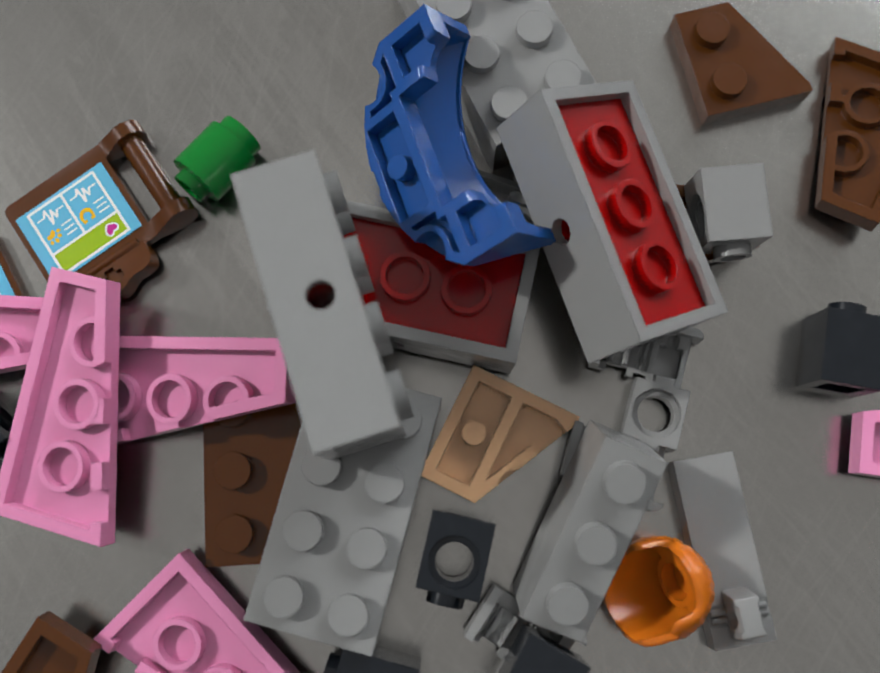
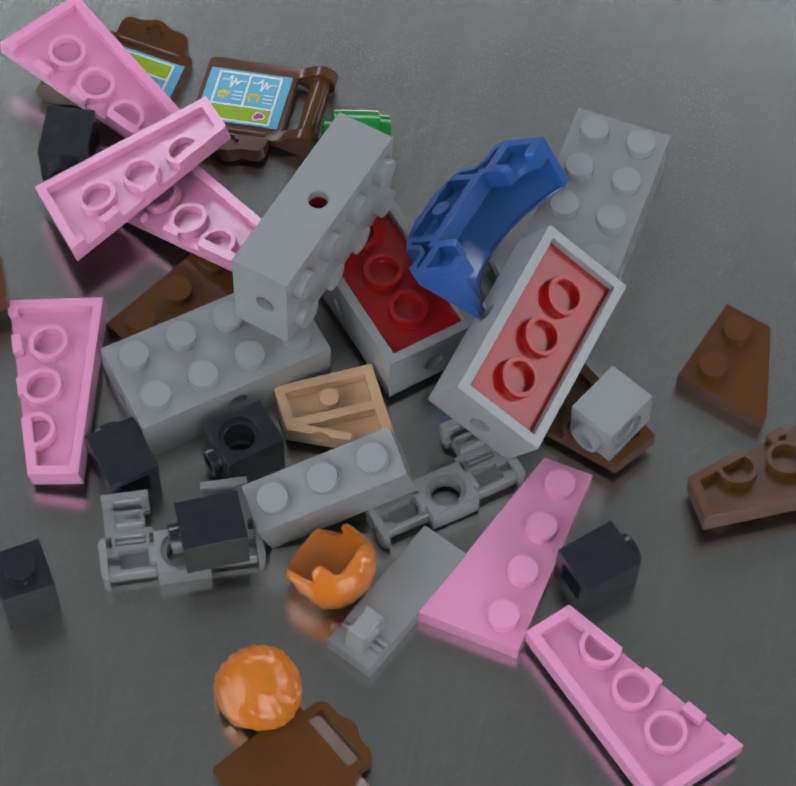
camera: 45 degrees right, 20 degrees down
none -> bright pink wing [418,457,593,659]

